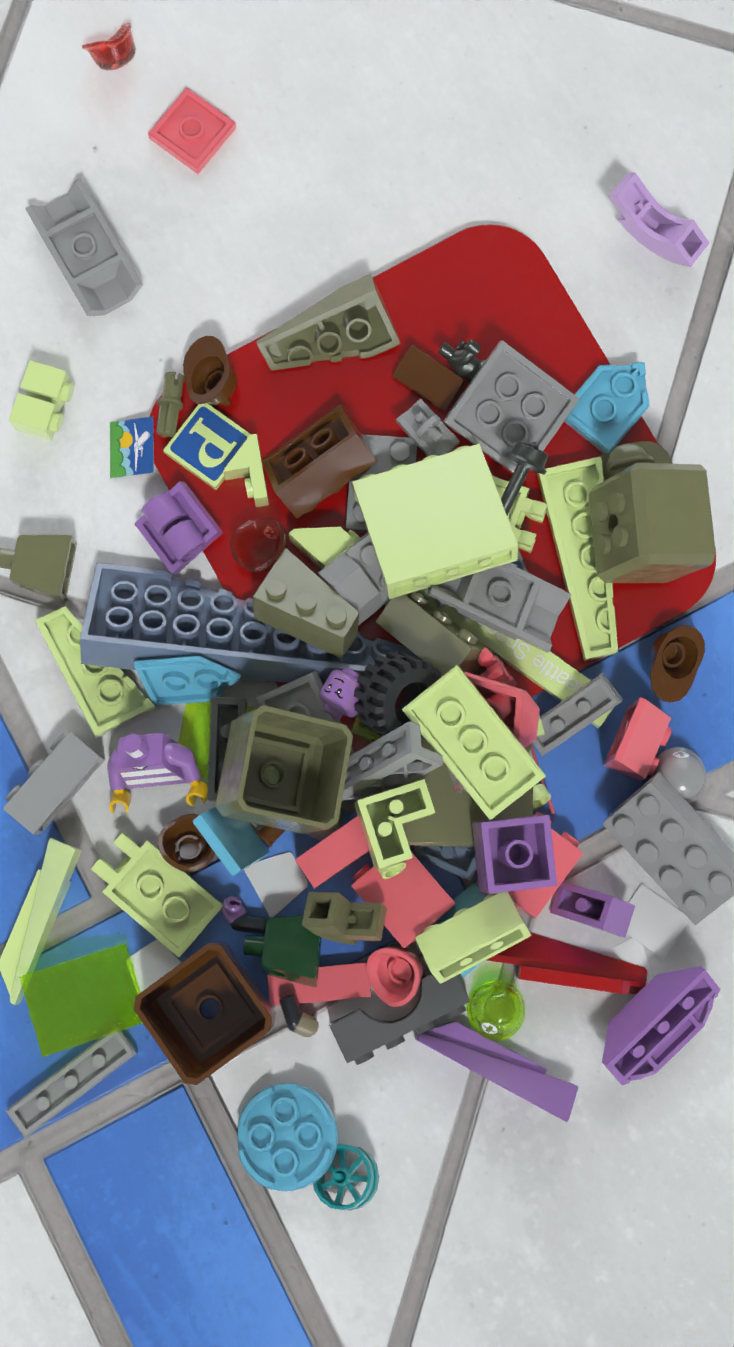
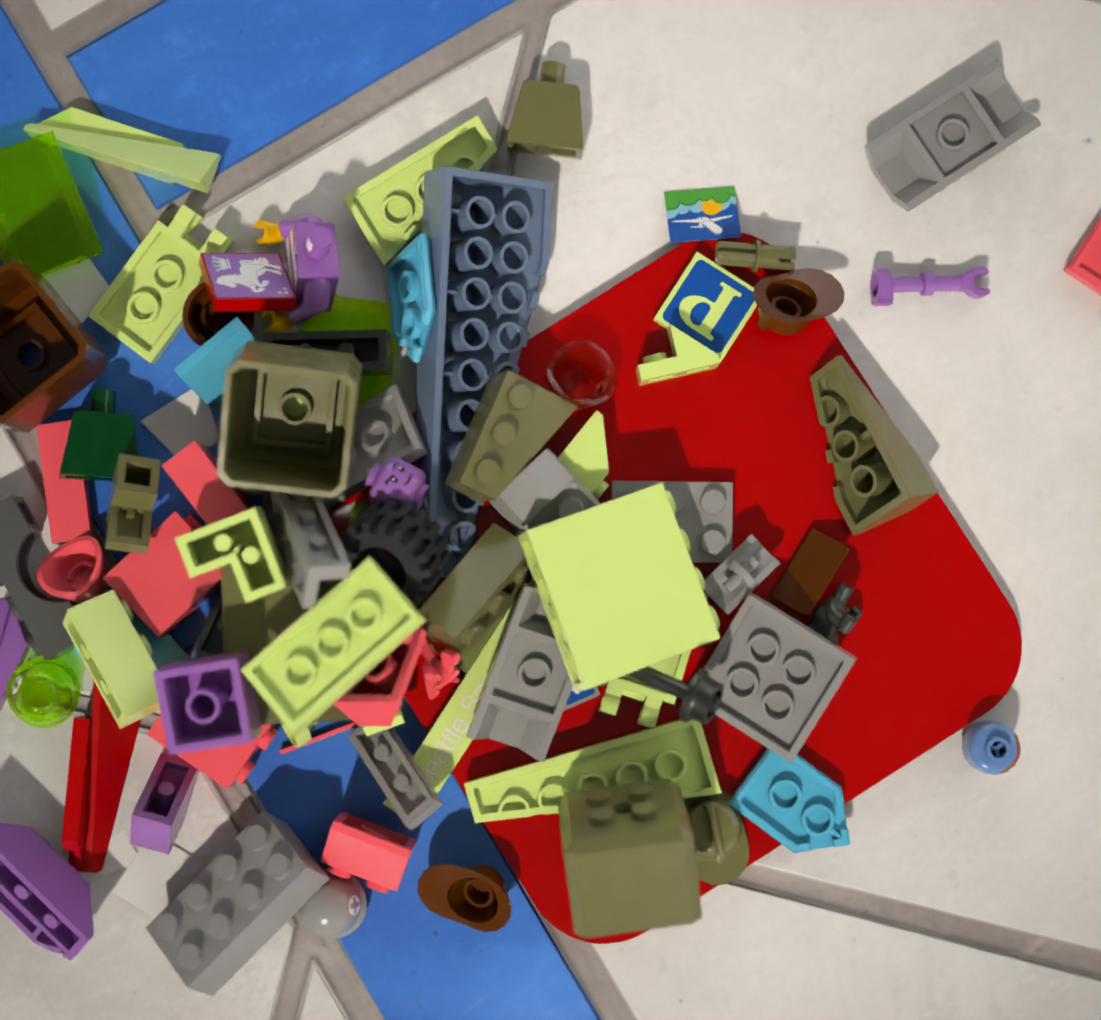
camera: 85 degrees right, 5 degrees up
light grey brick [3,731,105,836] -> none
yellowish green piece [9,360,74,441] -> none
medium lavender plate [134,481,223,574] -> none
arm [222,896,266,934] -> none
reddish brown slope [262,404,377,519] -> none
arm [279,994,319,1037] -> none
lavender arch [608,172,709,267] -> none
none -> tile [199,253,297,312]
none -> medium lavender piece [870,267,990,306]
none -> medium blue head [962,720,1021,775]

